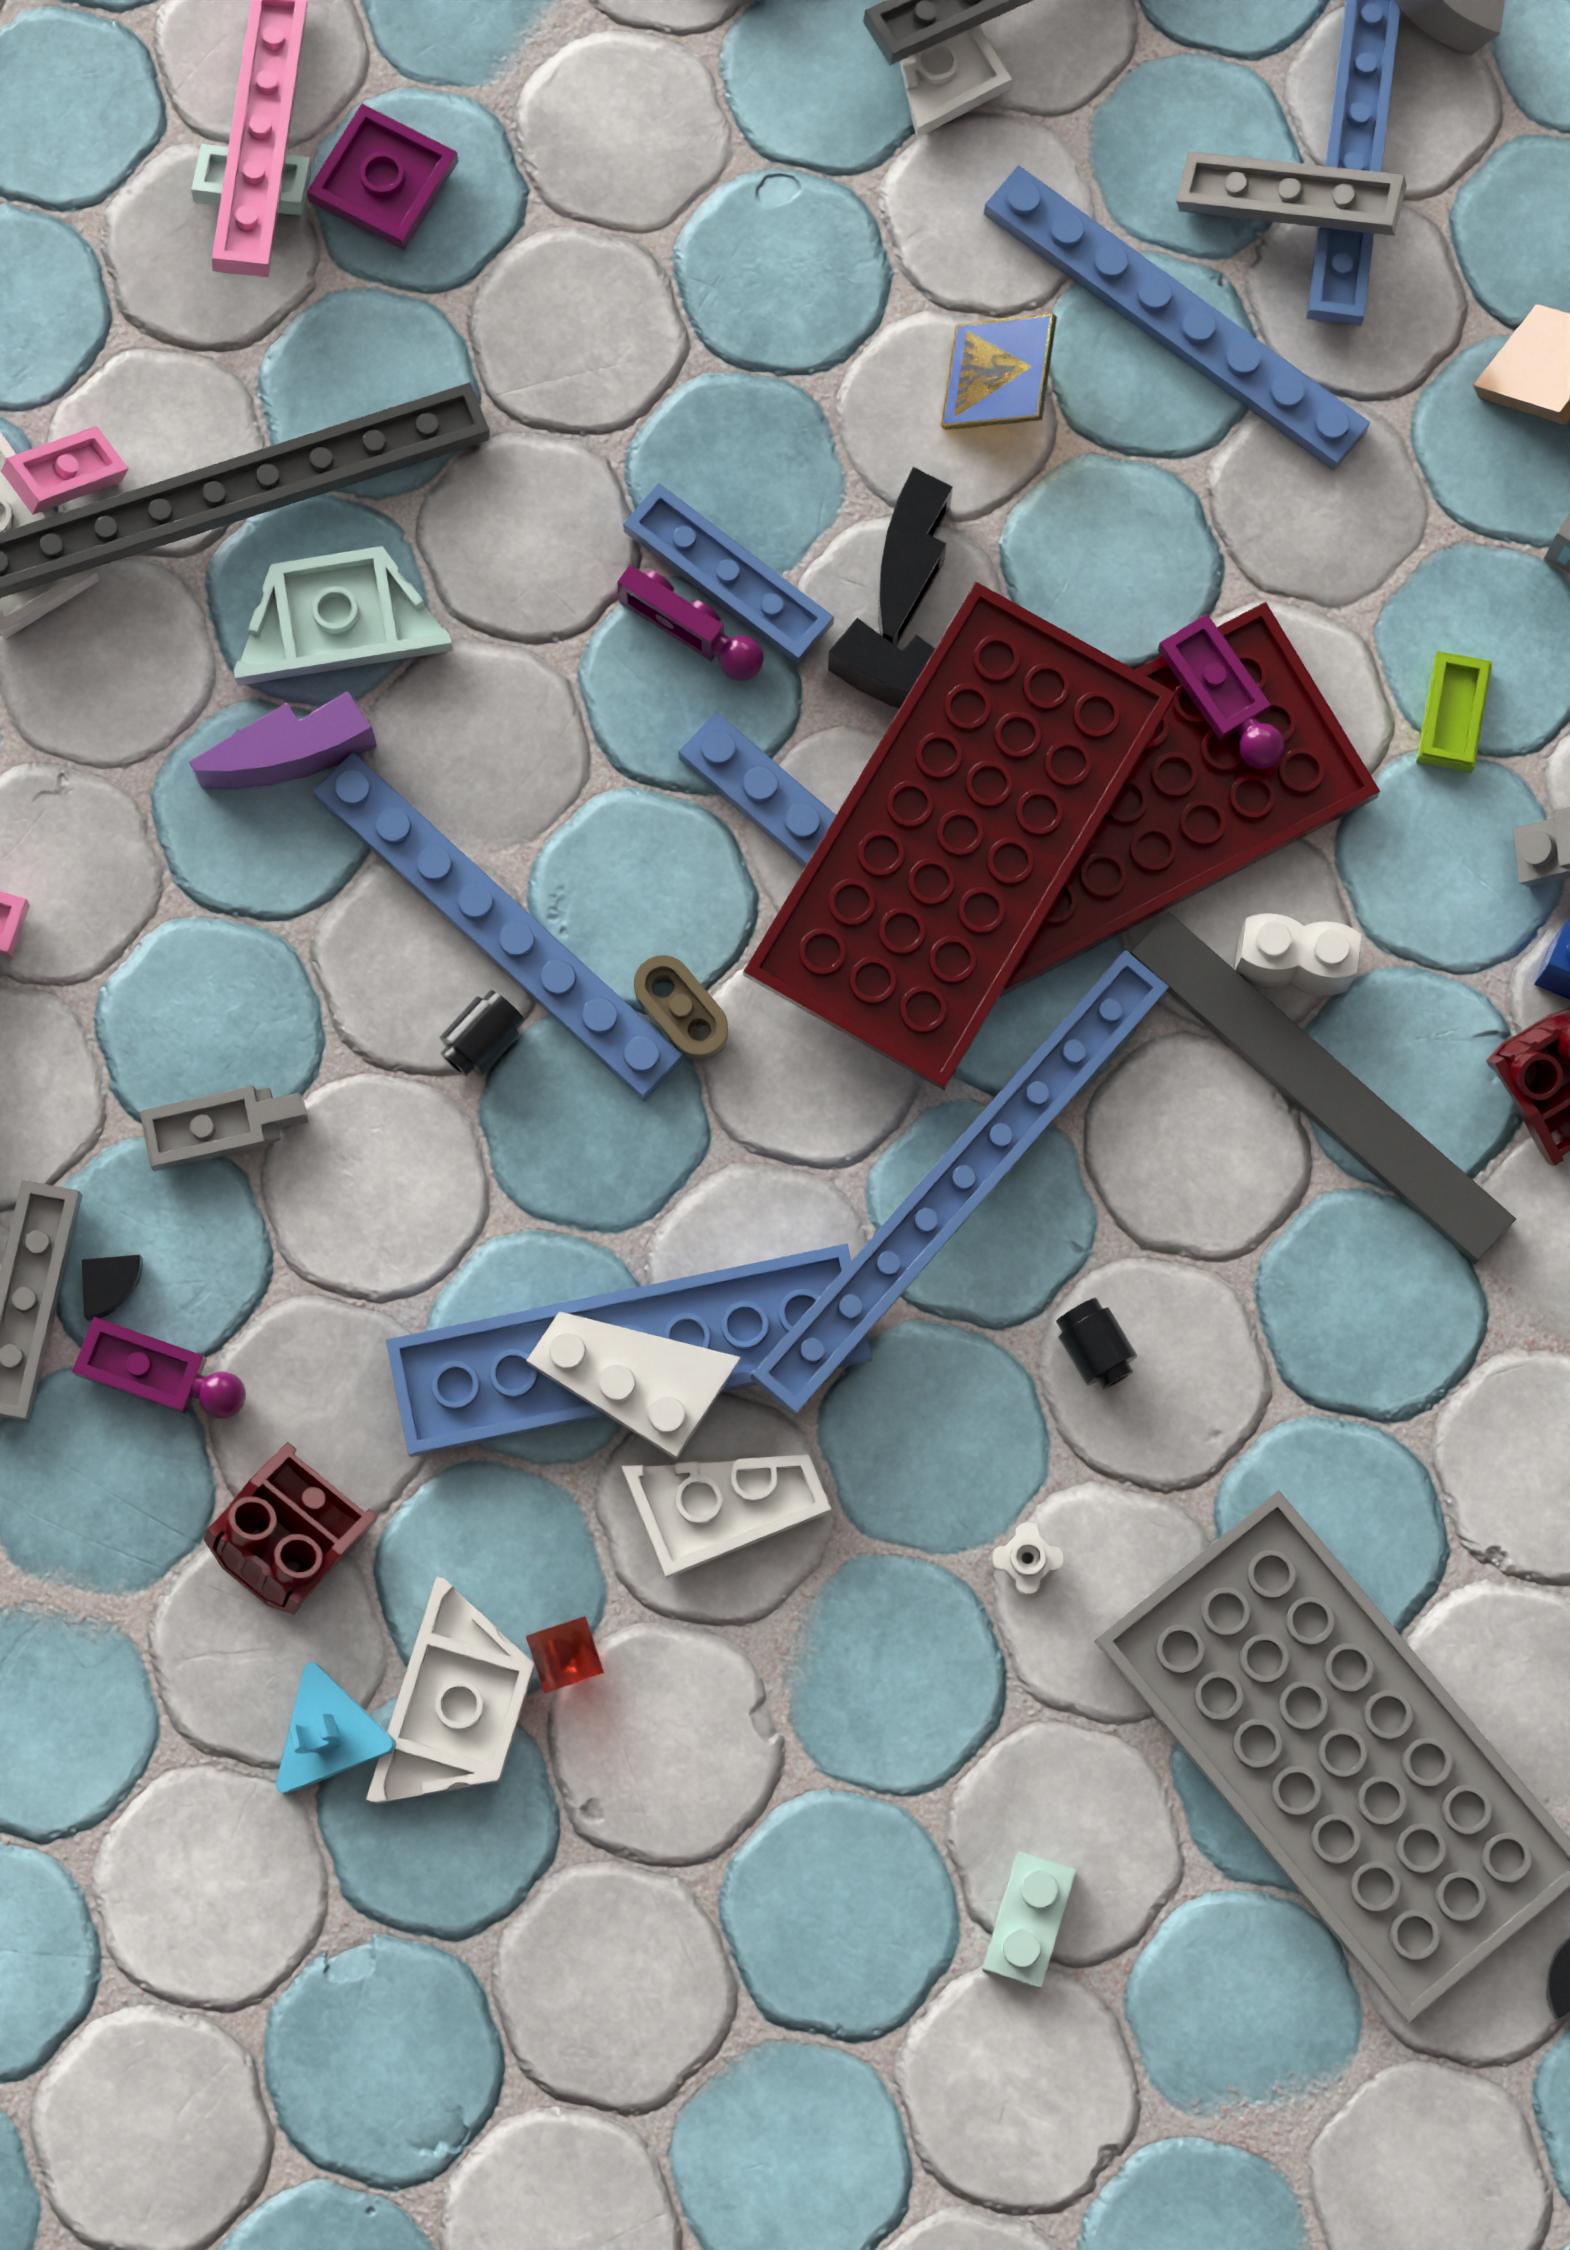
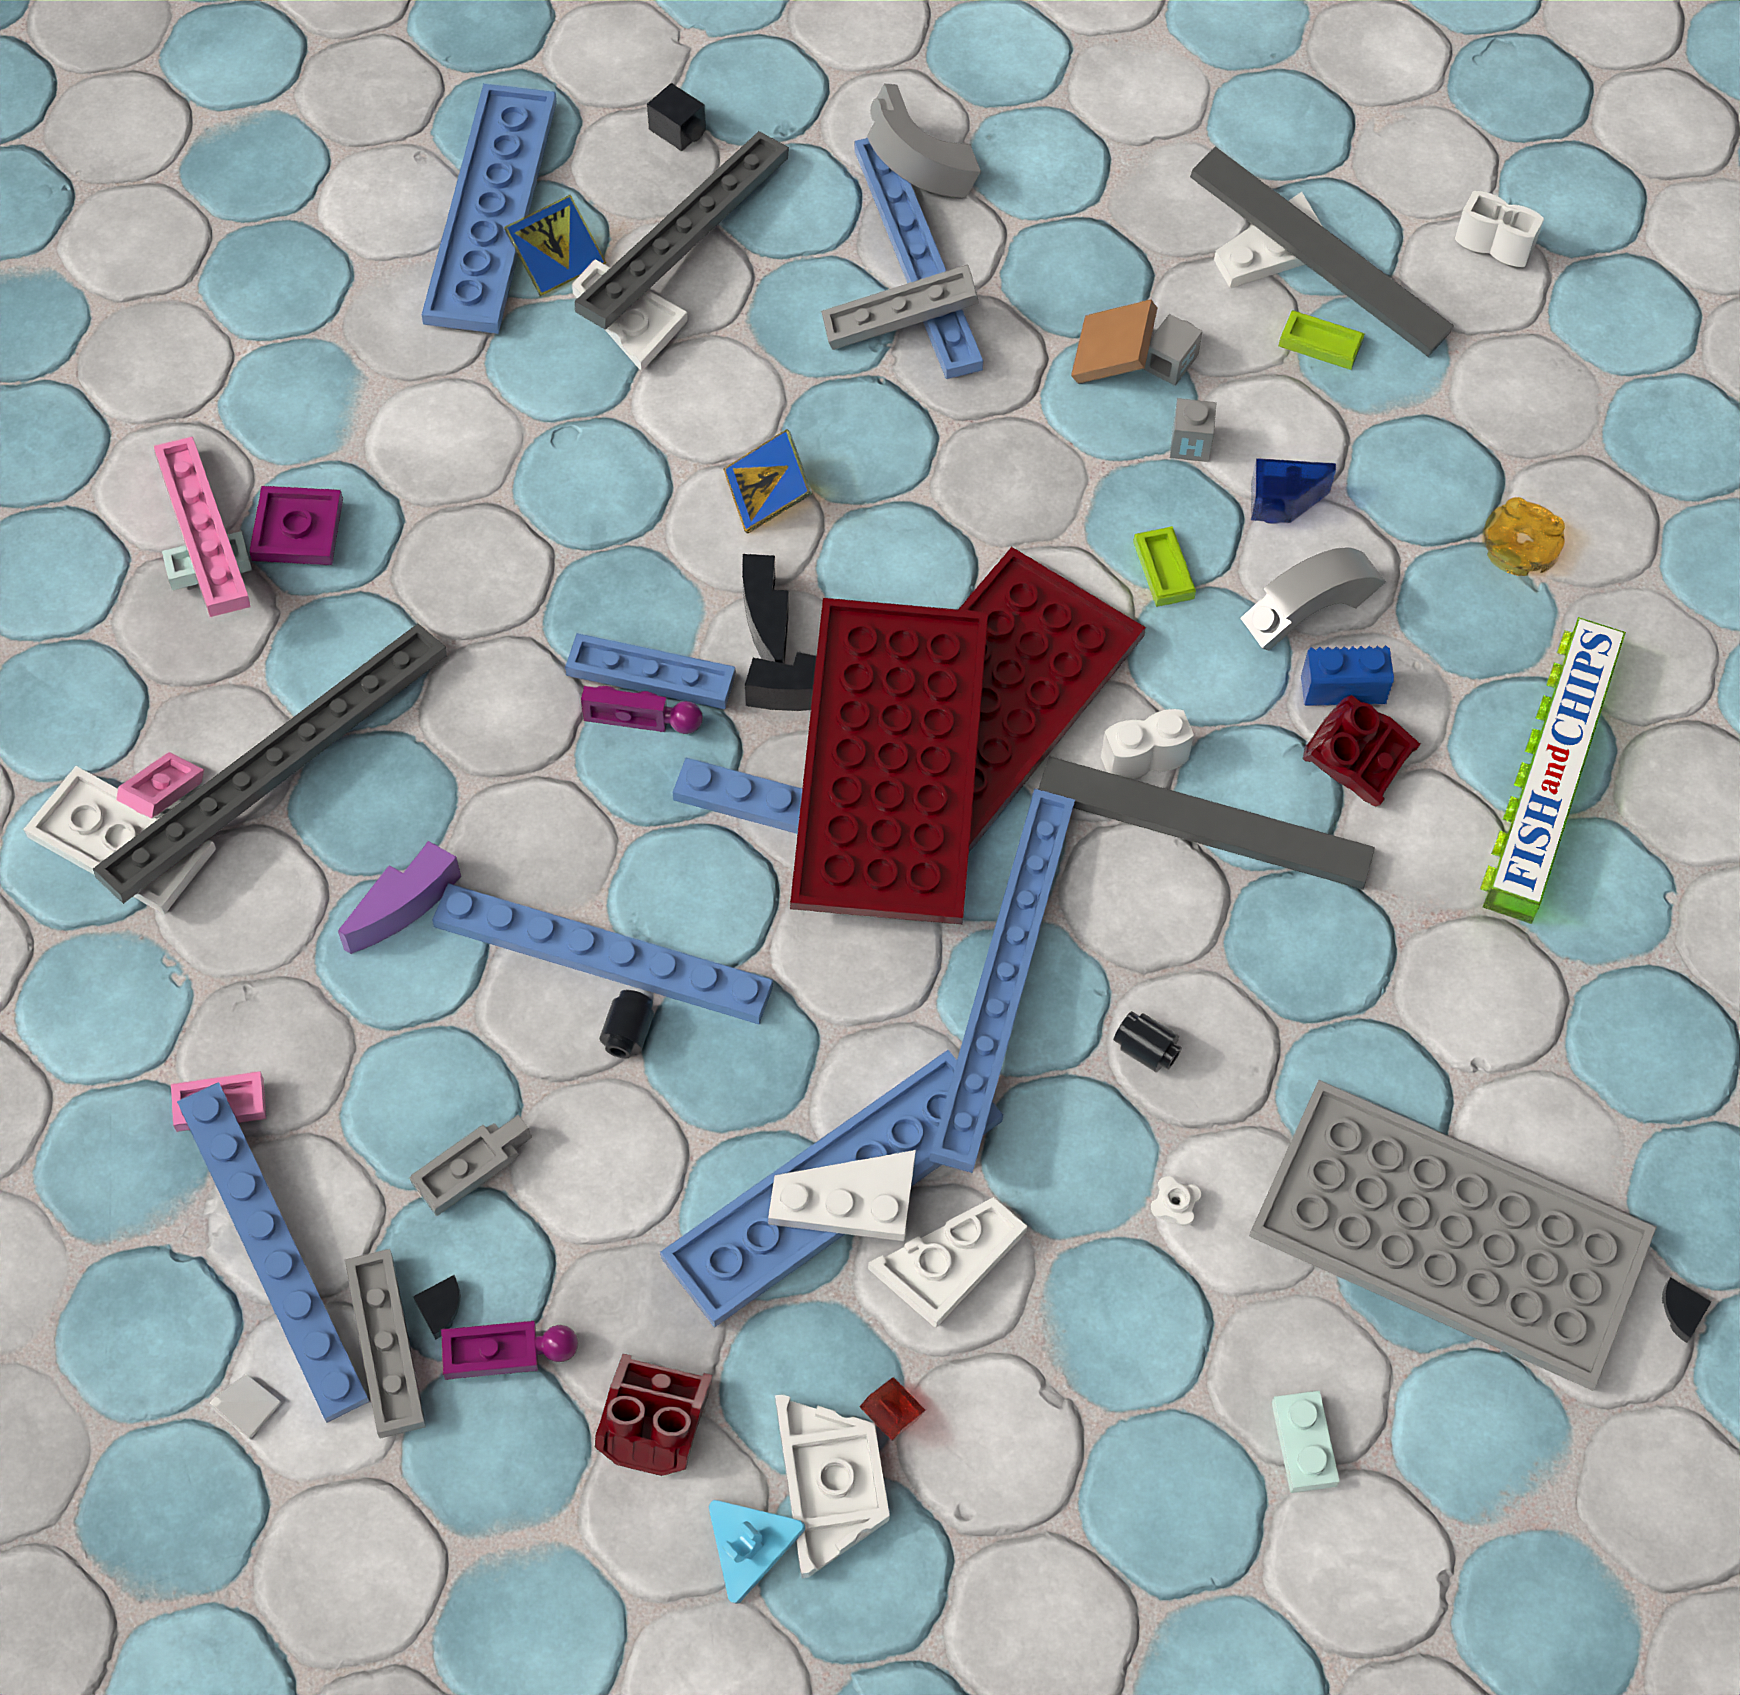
camera: 25 degrees left, 15 degrees down
light aqua wing [234,546,453,686] -> none
dark tan plate [634,955,728,1060] -> none
medium blue plate [984,165,1370,471] -> none
magenta plate [1158,614,1285,769] -> none

